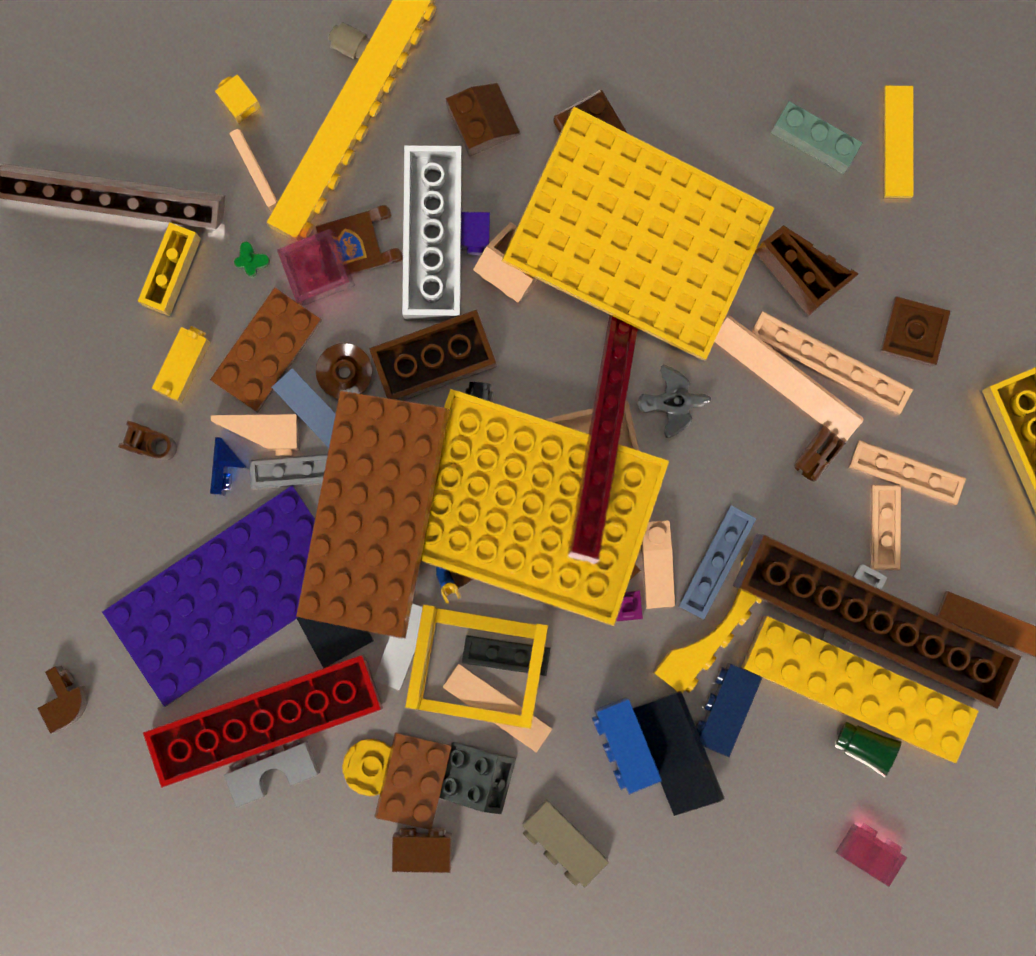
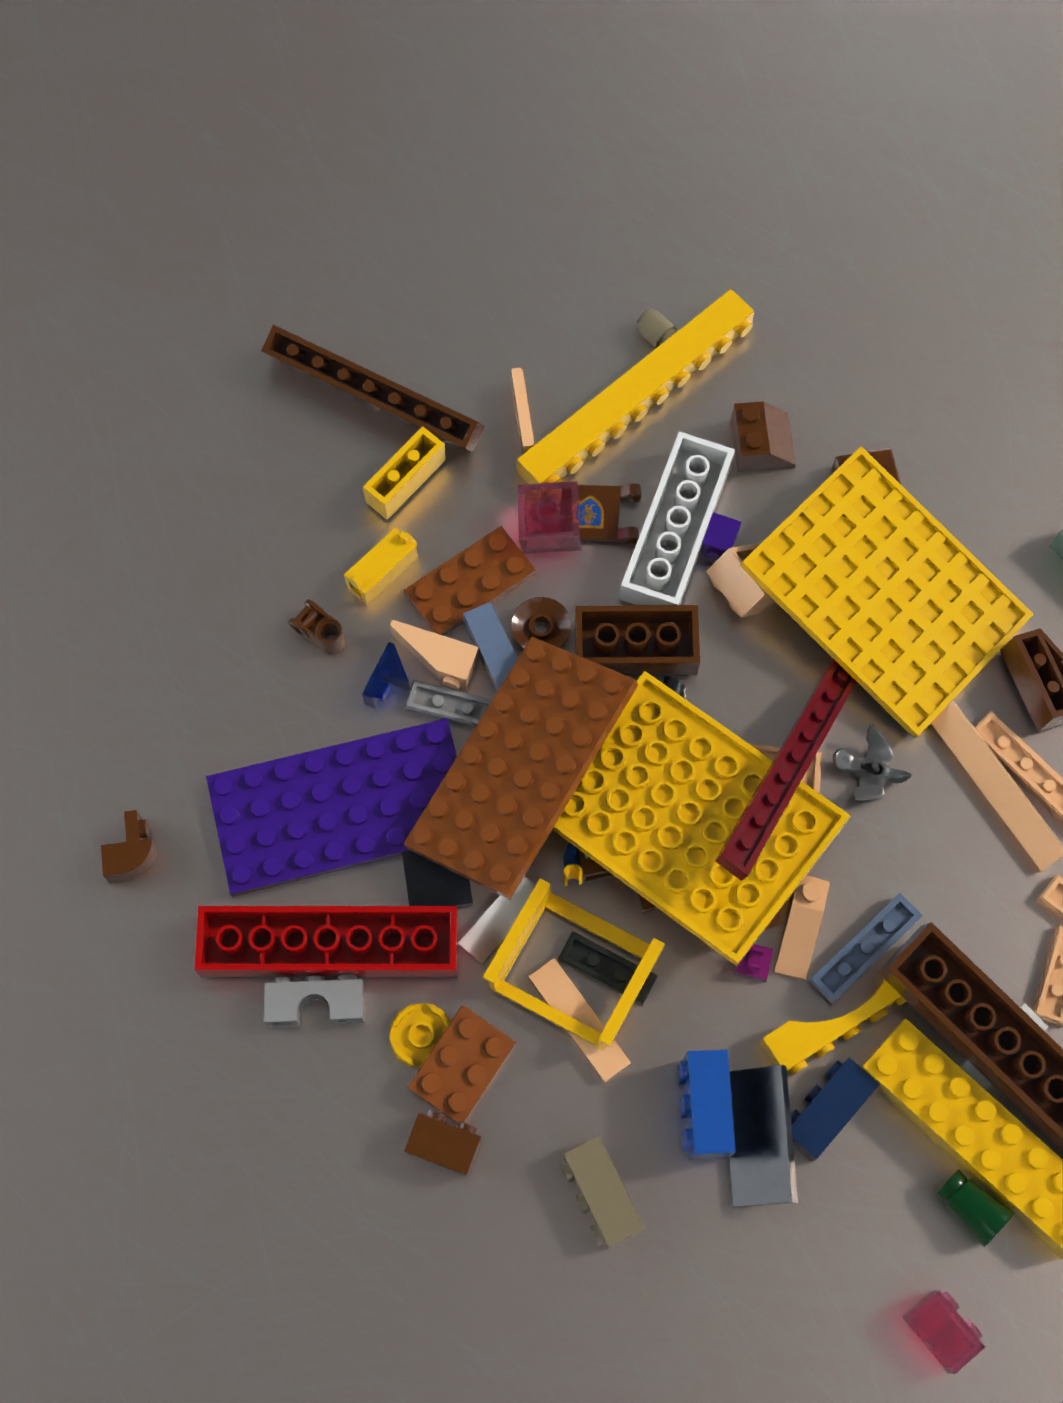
camera: 20 degrees right, 15 degrees down
yellow brick [215,74,261,124] -> none
green piece [234,242,270,277] -> none
pearl dark grey bracket [439,742,516,814] -> none
reddish brown arm [794,426,846,482] -> none

